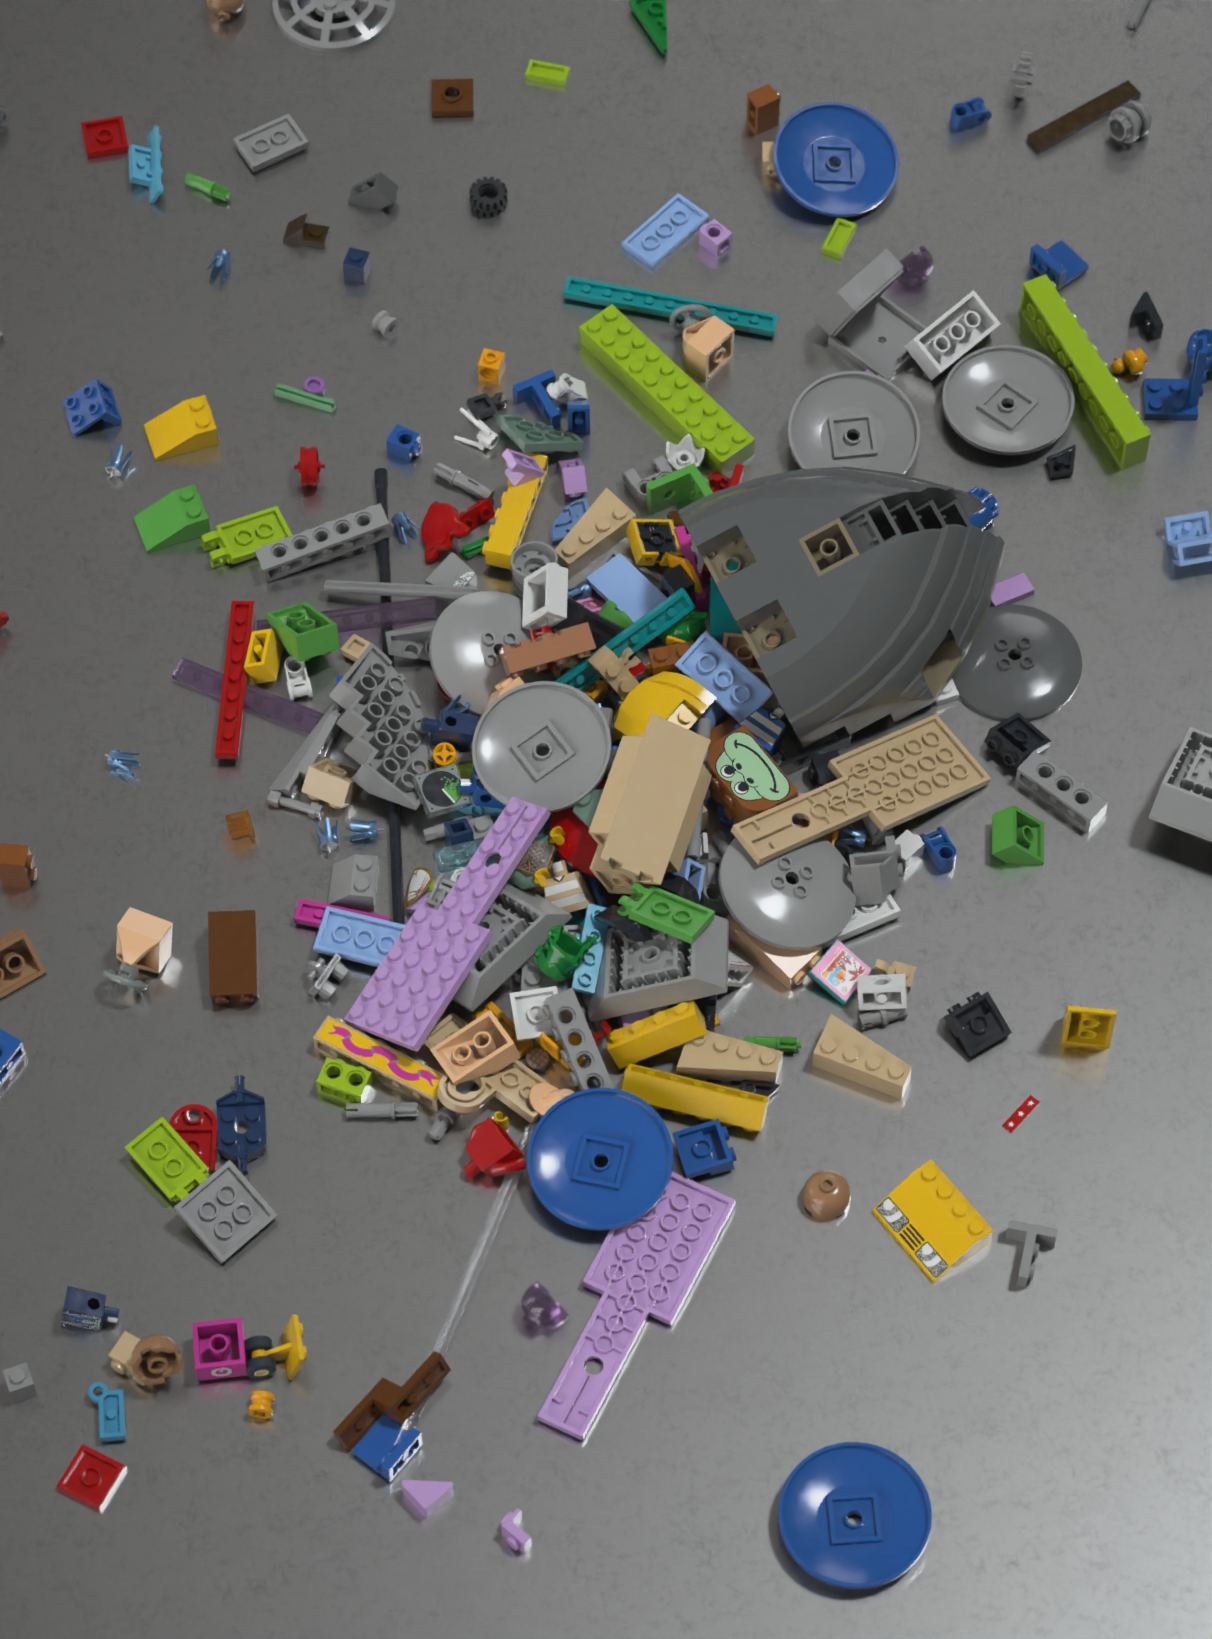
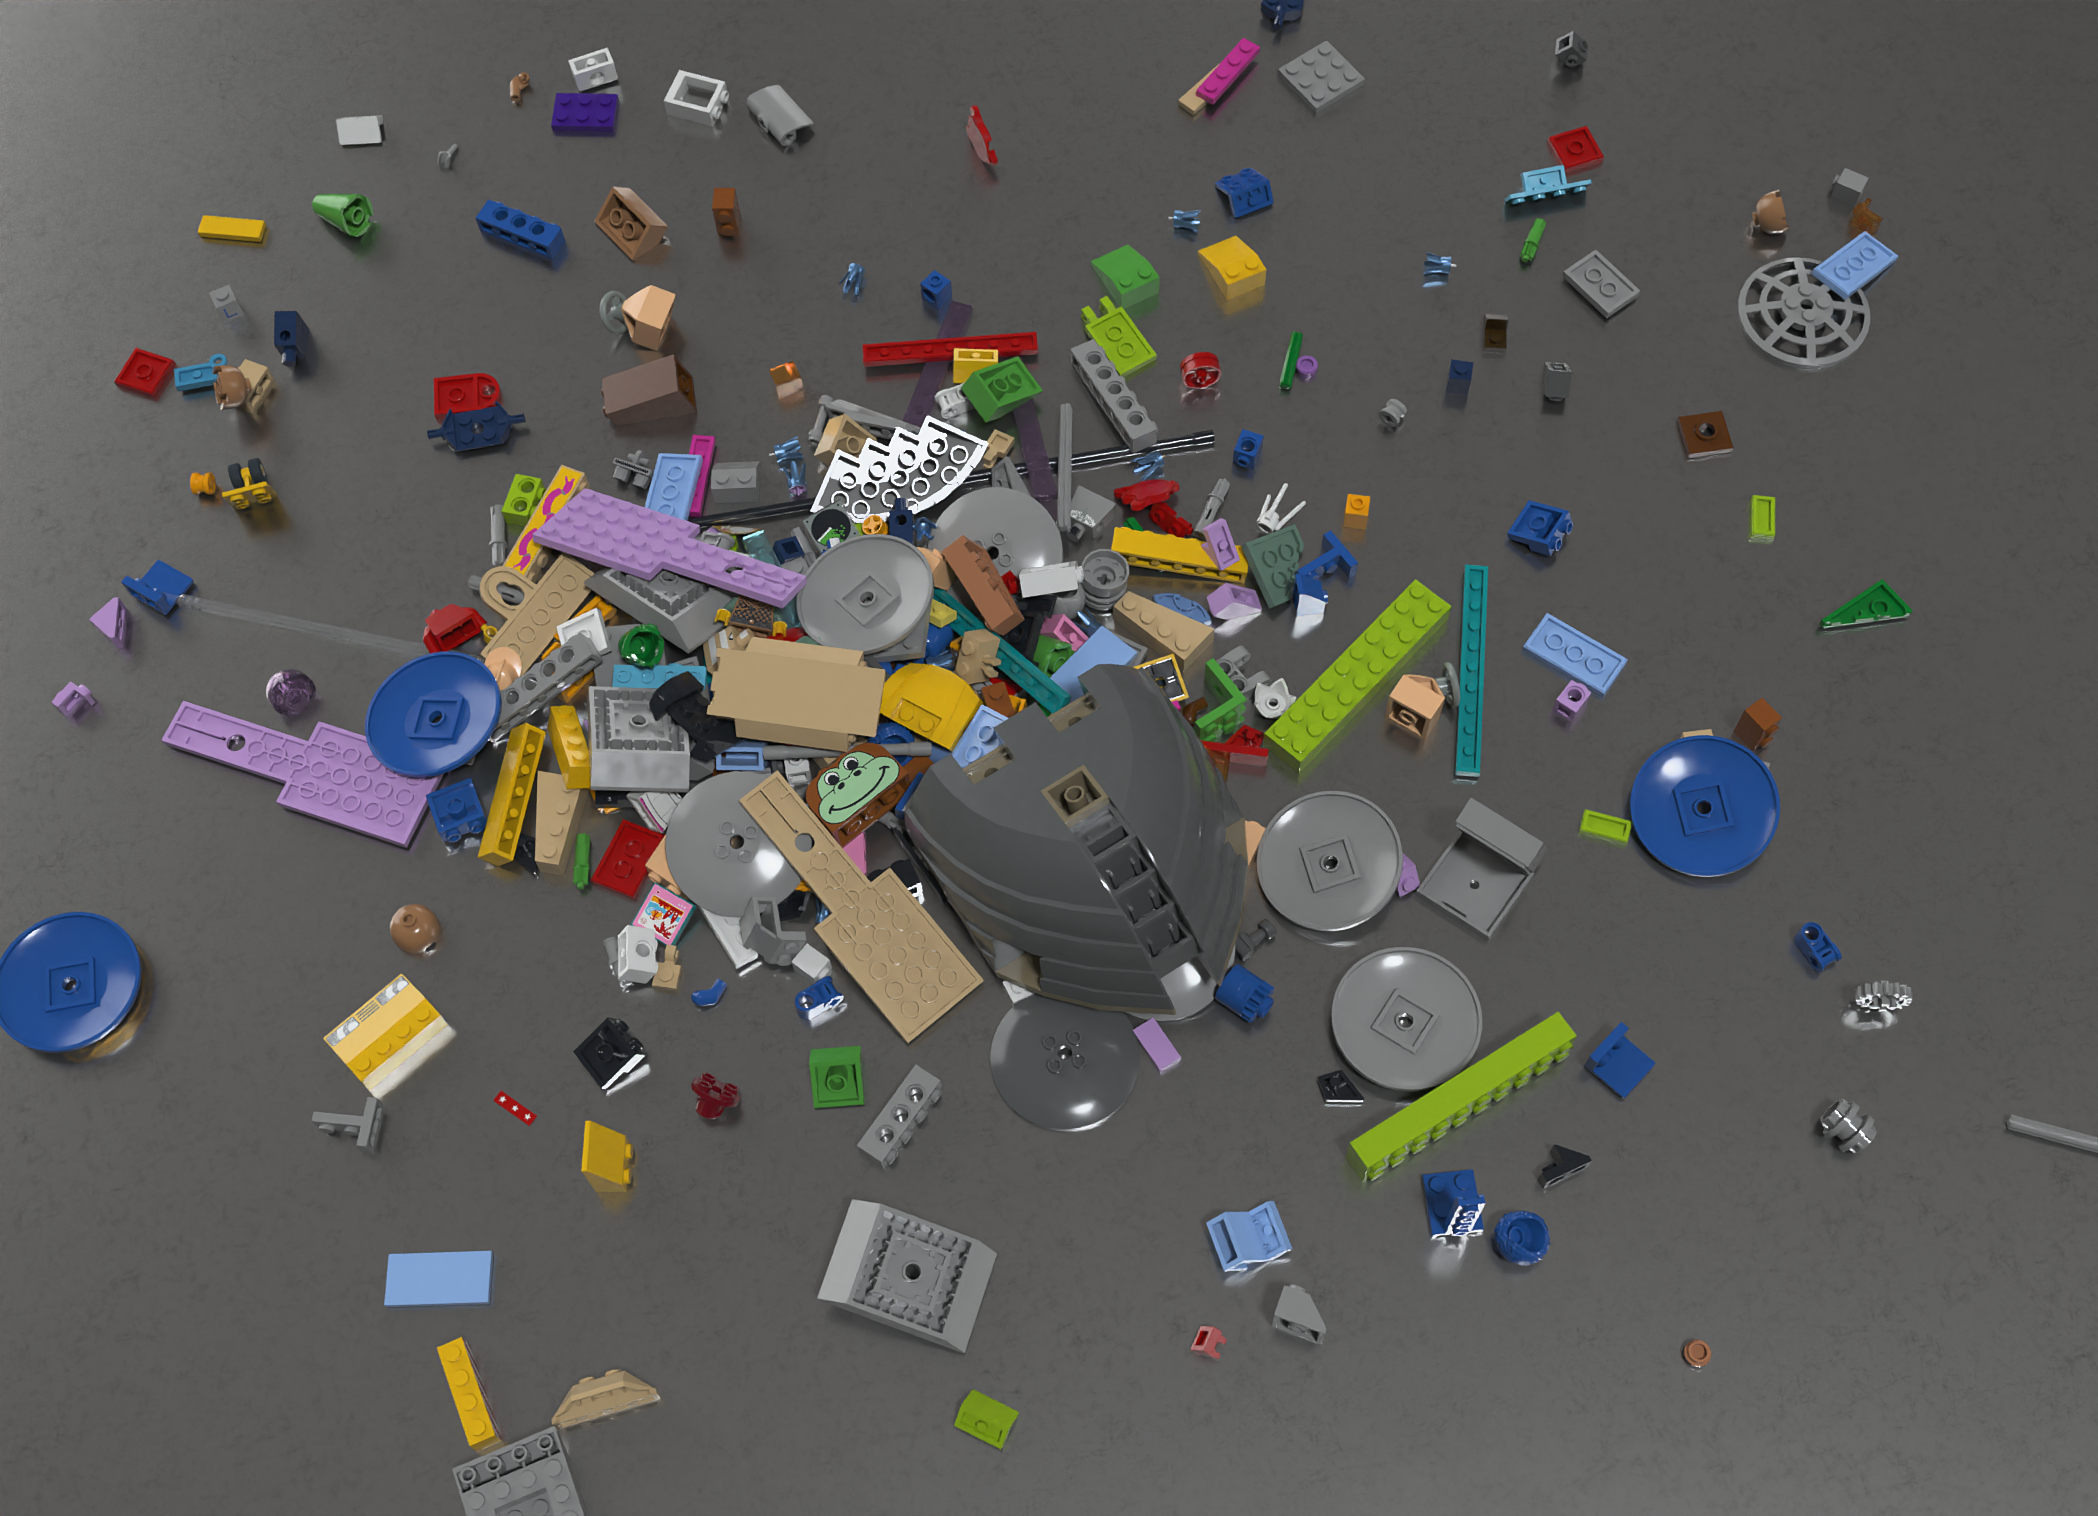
camera: 85 degrees right, 5 degrees up
lime tile [125,1117,210,1203] -> none
light grey plate [173,1160,278,1264] -> none
dark pink brick [192,1318,247,1381] -> none
reddish brown bracket [333,1351,451,1451] -> none
light nougat slope [430,1010,521,1085] -> none
black plate [466,392,508,420] -> none
black tyre [470,176,508,217] -> none
white piece [547,373,588,405] -> none
red piece [591,1019,612,1045] -> none
bright green tile [617,883,715,944] -> none
tan wedge [812,1014,912,1100] -> none
clear purple cylinder [897,245,934,286] -> none
white brick [904,290,1001,380] -> none
black plate [984,712,1051,769] -> none
dark brown tile [1027,80,1141,153] -> none
light orange animal [1111,348,1149,375] -> none
none -> light blue tile [384,1251,493,1307]
none -> red tile [590,819,665,900]
none -> blue arm [691,979,727,1006]
none -> dark red plate [691,1072,740,1119]
none -> blue brick [920,270,952,310]
none -> blue plate [1507,500,1573,556]

